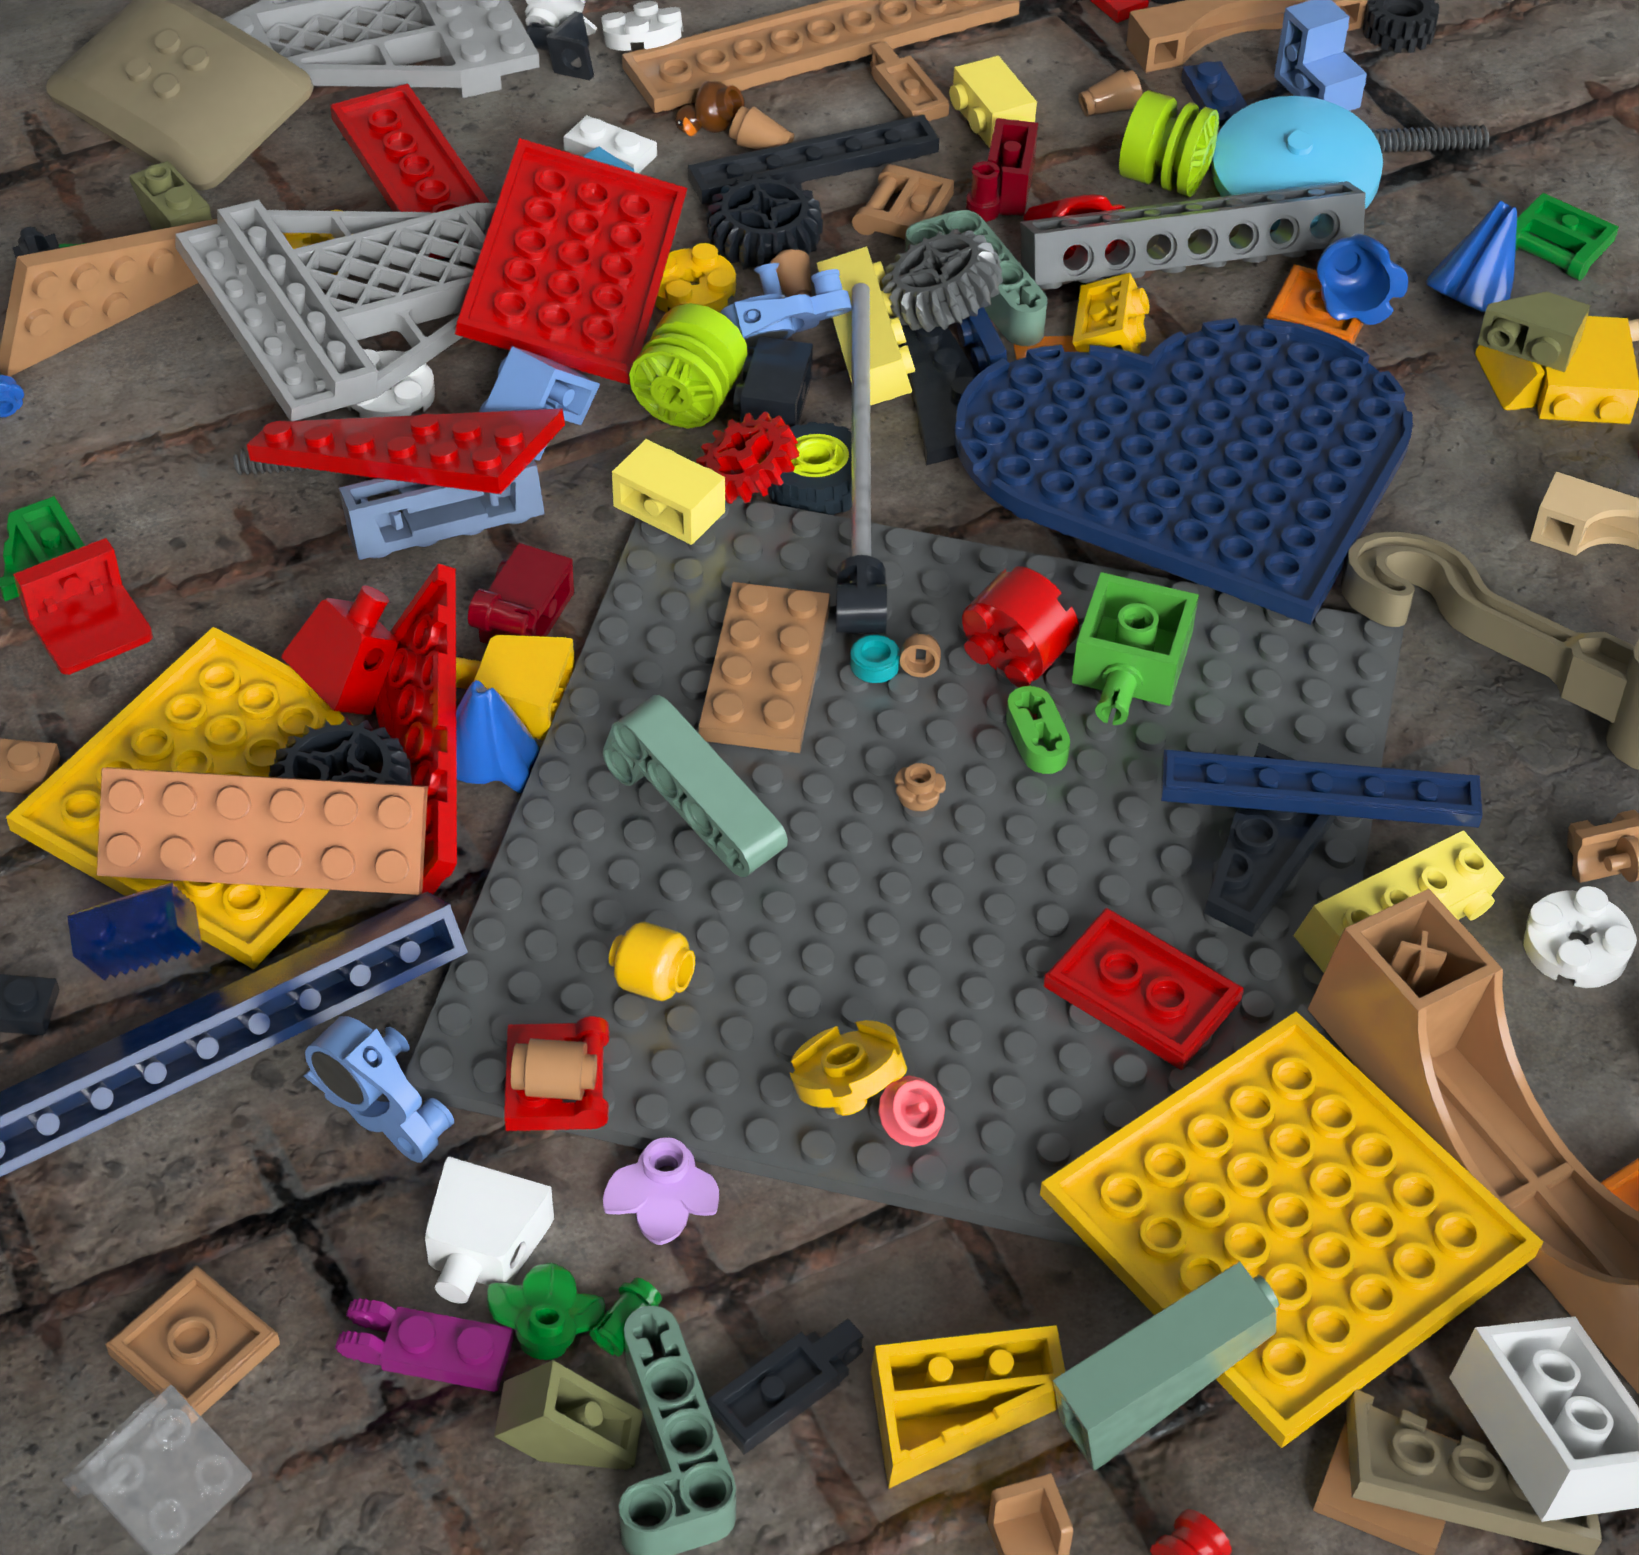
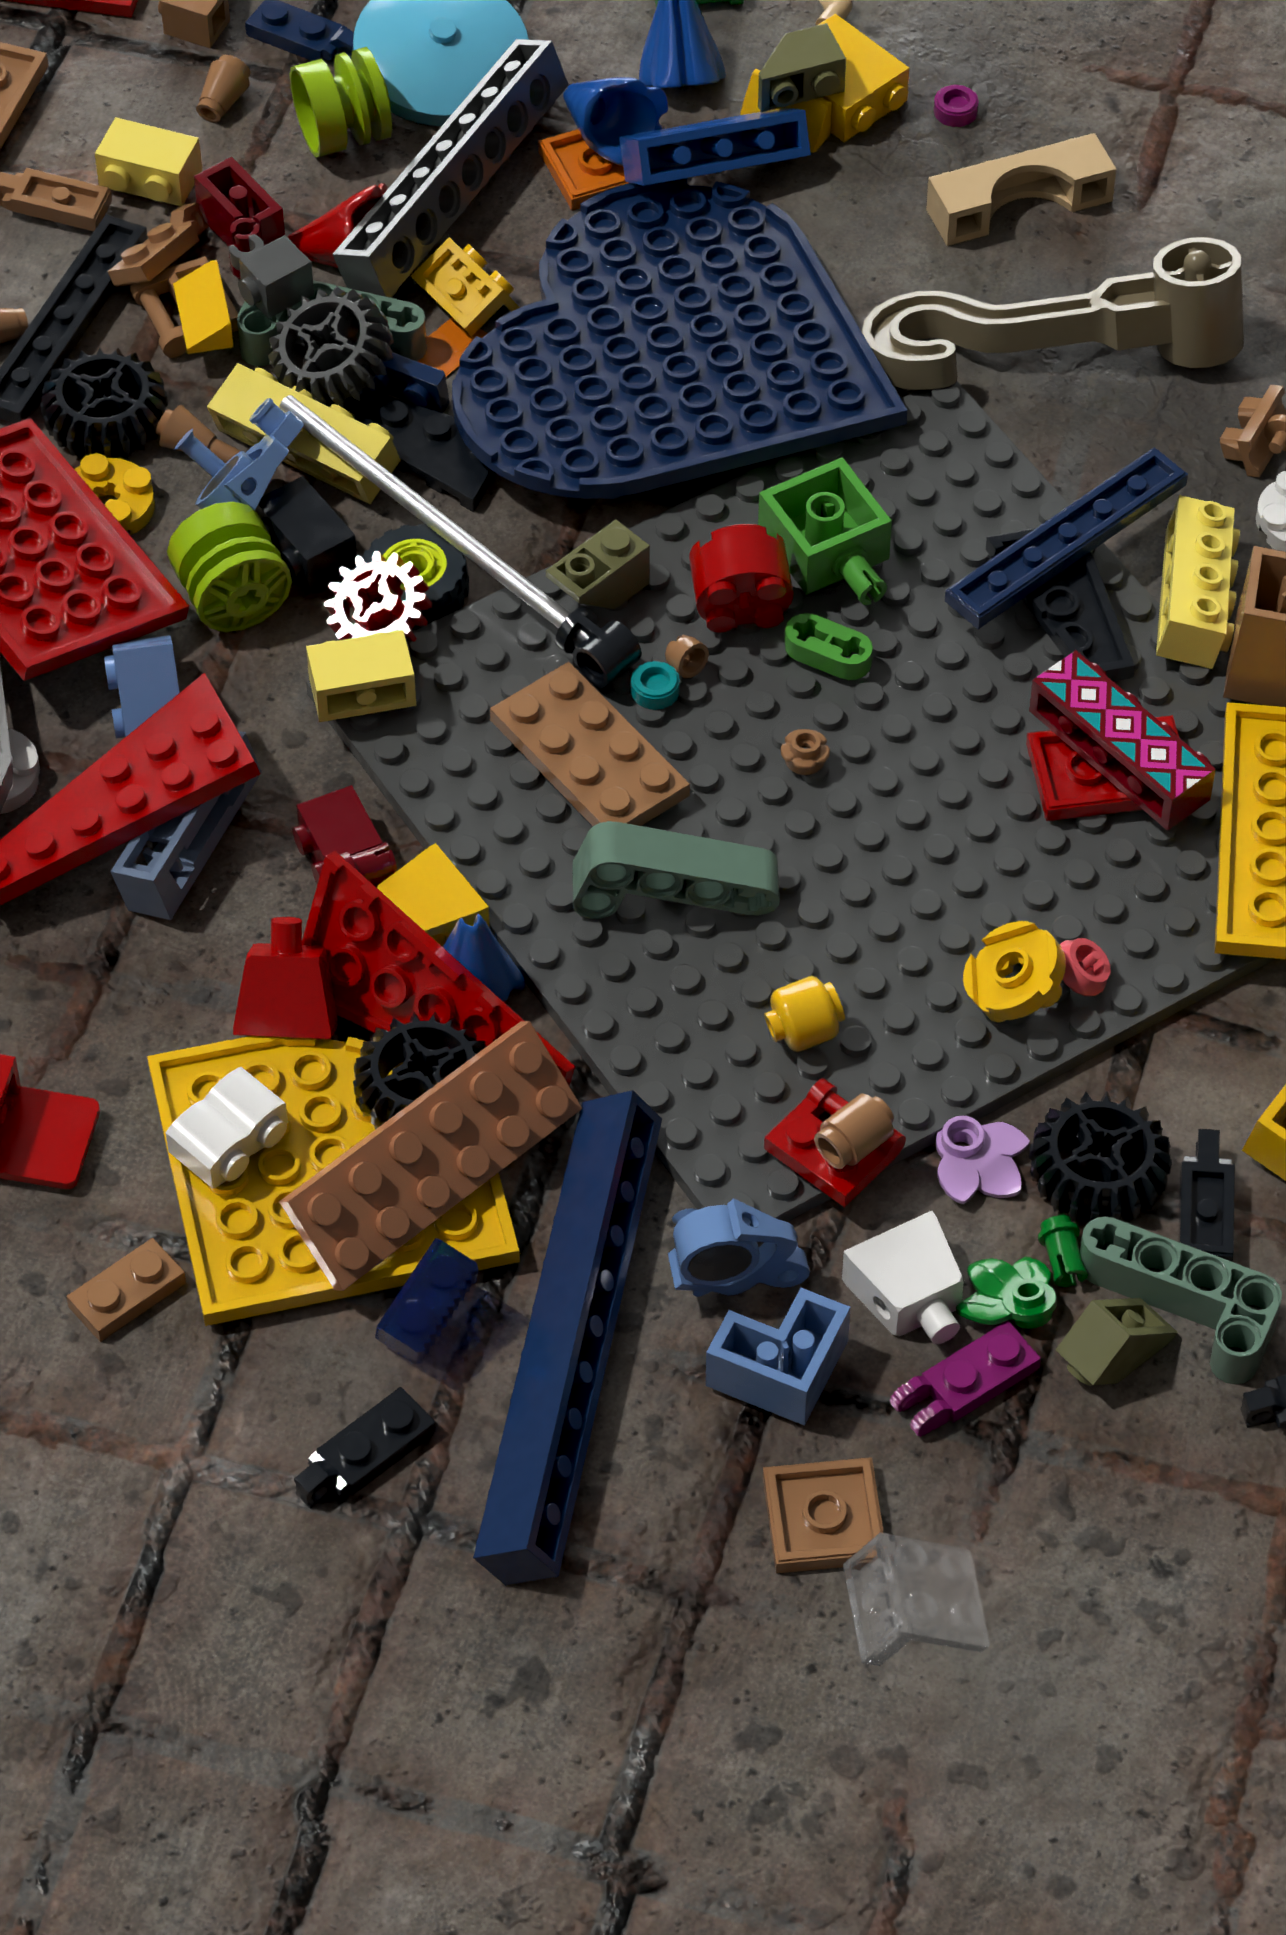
camera: 45 degrees left, 5 degrees up
none -> medium nougat hinge [108,203,209,287]
none -> white brick [165,1067,288,1189]
none -> yellow slope [173,260,233,354]
none -> dark grey brick [229,234,314,319]
none -> olive slope [546,519,650,609]
none -> blue brick [619,107,811,186]
none -> medium blue brick [706,1288,851,1426]
none -> dark red brick [1029,650,1216,831]
none -> black gear [1029,1092,1172,1222]

